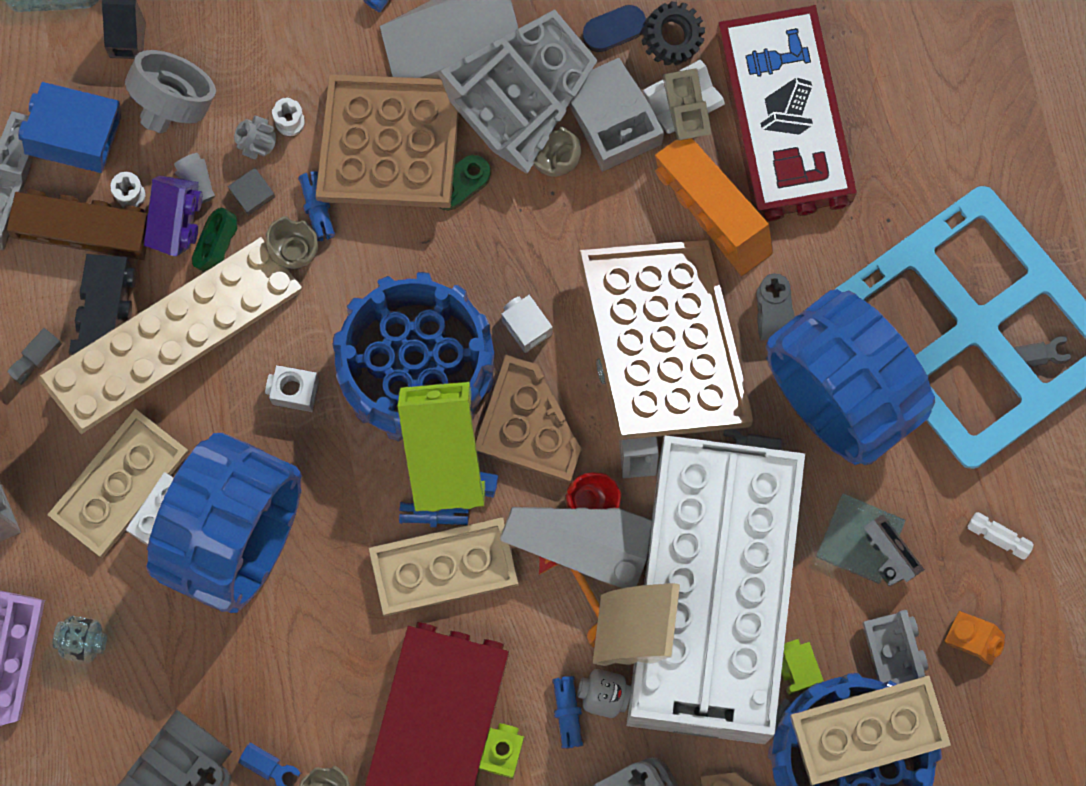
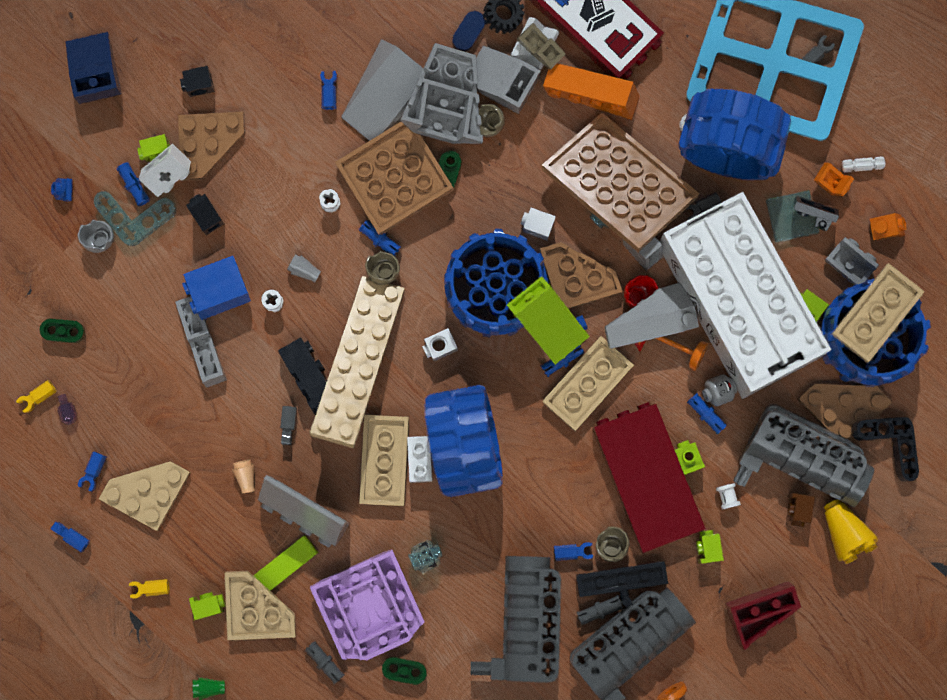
camera: 35 degrees left, 5 degrees up
reddish brown brick [7,189,148,260] -> none
light grey piece [125,50,216,133] -> none
dark purple slope [144,176,203,256] -> none
dark green plate [192,207,237,272] -> none
dark grey tile [228,168,275,216] -> none
light grey gear [234,115,276,160] -> none
tan slope [592,583,680,666] -> none
dark grey piece [756,273,795,340] -> none
none -> orange bracket [813,162,854,196]

